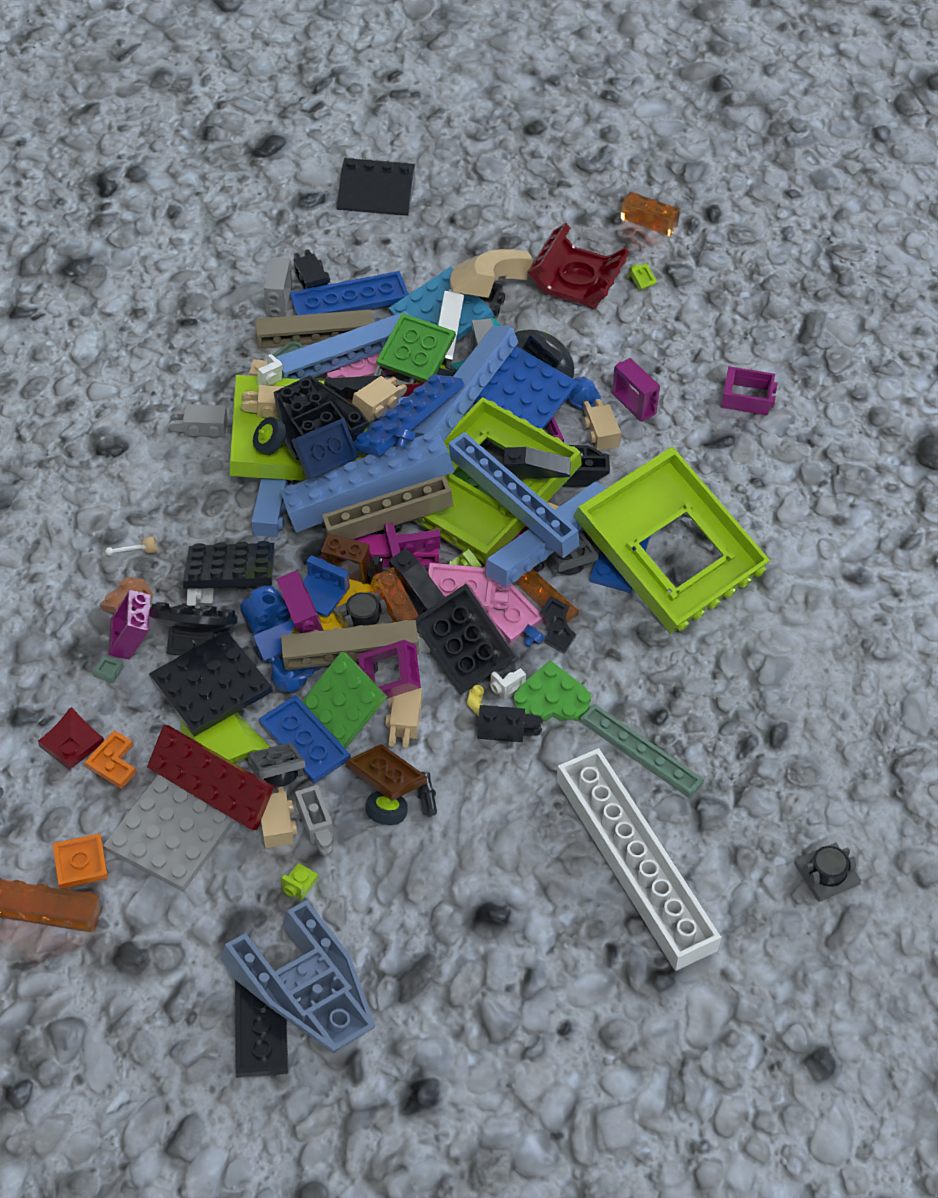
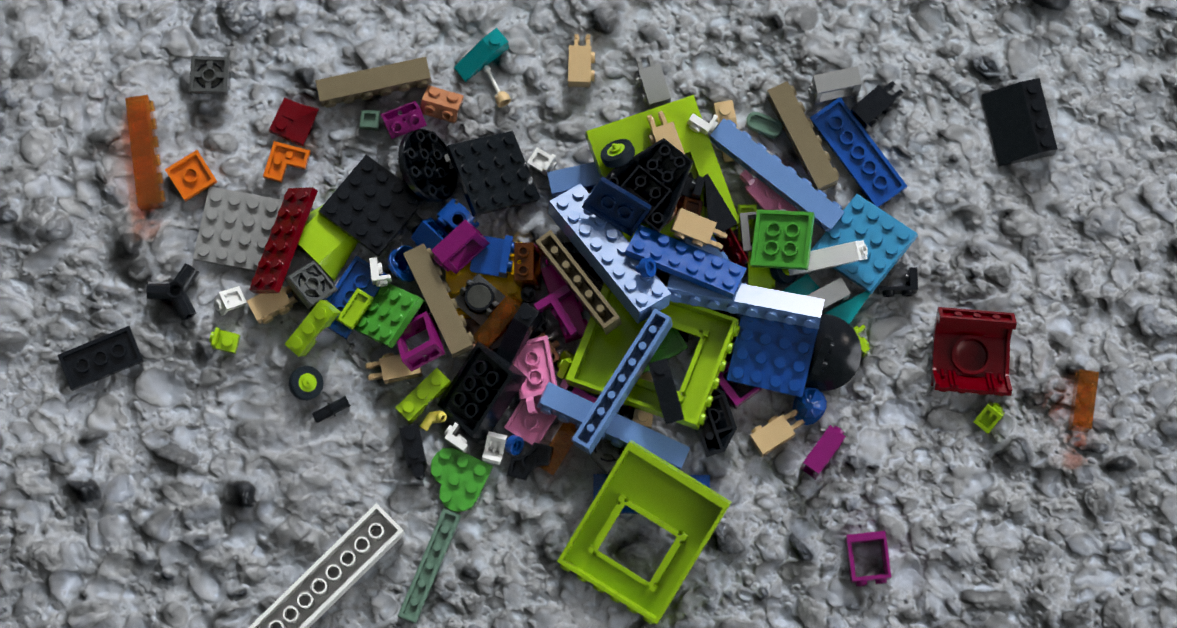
camera: 75 degrees right, 25 degrees up
sand blue wedge [221,900,375,1053] -> none
light grey hinge [295,785,334,856] -> none
reddish brown tile [346,744,427,801] -> none
tan brick [449,249,533,298] -> none
none -> black piece [146,263,200,321]
none -> white bracket [214,286,247,316]
none -> lime arch [285,300,341,357]
none -> dark tan brick [315,57,432,108]
none -> lime tile [336,288,374,331]
none -> white bracket [369,257,392,287]
none -> lime arch [395,368,451,425]
none -> teal slope [454,27,509,82]
none -> white bracket [481,431,507,465]
none -> white bracket [527,147,557,176]
none -> tan hinge [568,34,595,87]

